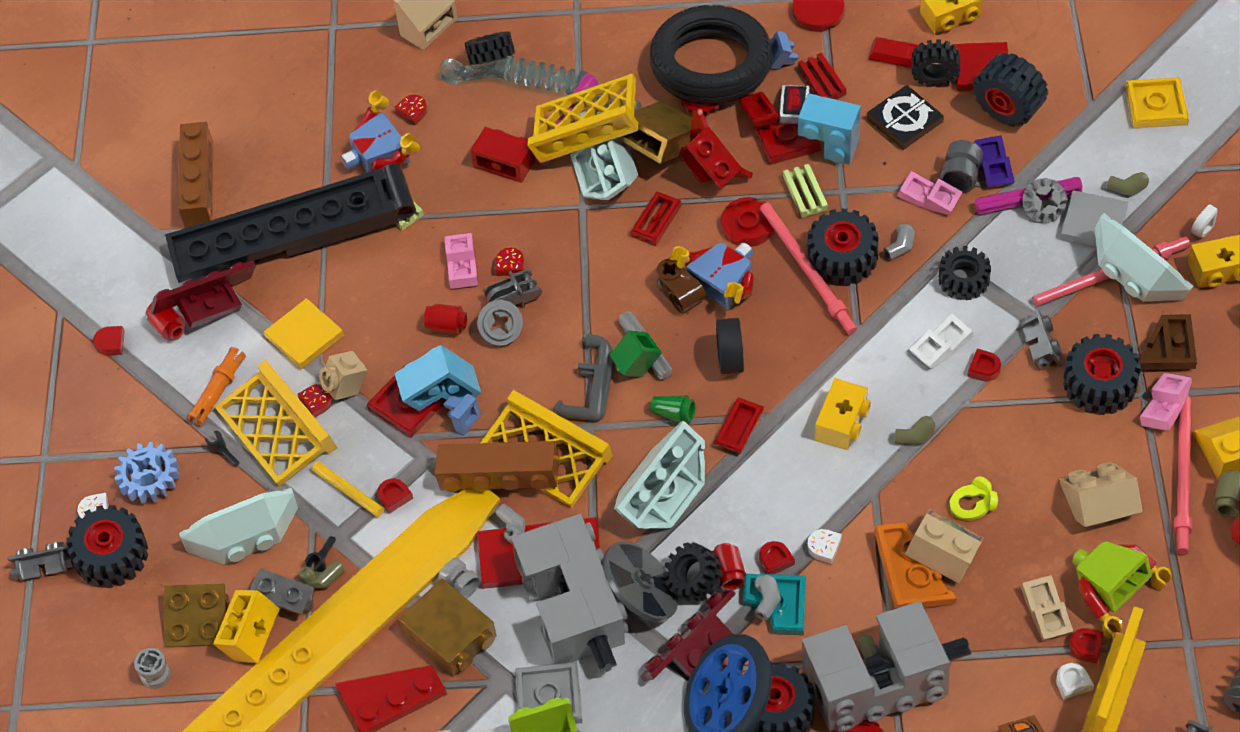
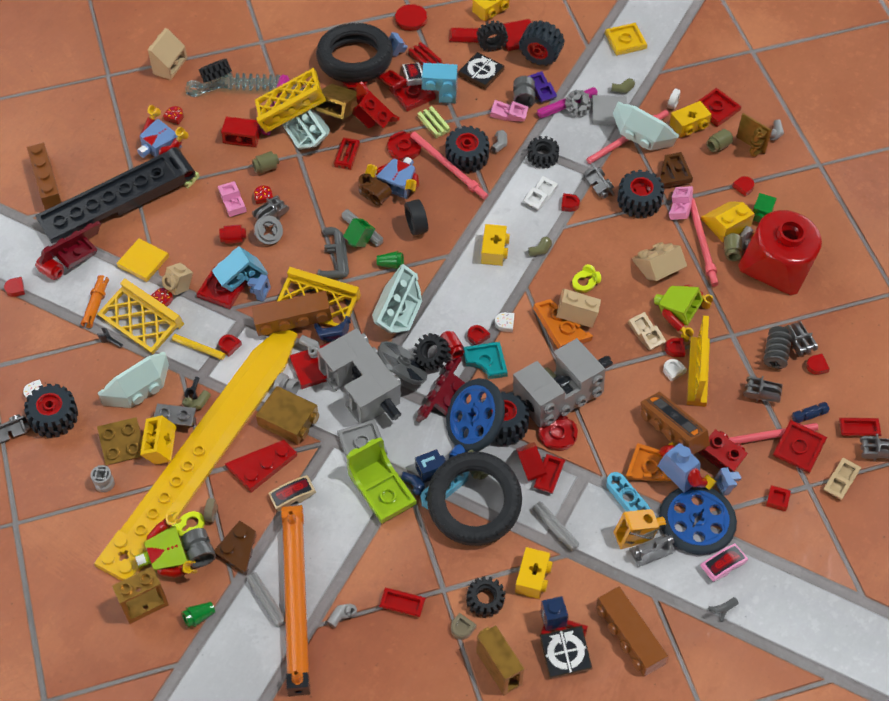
camera: 20 degrees left, 0 degrees up
light blue gear [114,442,180,503] -> none
red tile [714,397,764,454] -> none
light grey arm [755,575,781,621] -> none
none -> olive brick [252,151,279,173]
none -> dark blue helmet [314,316,351,343]

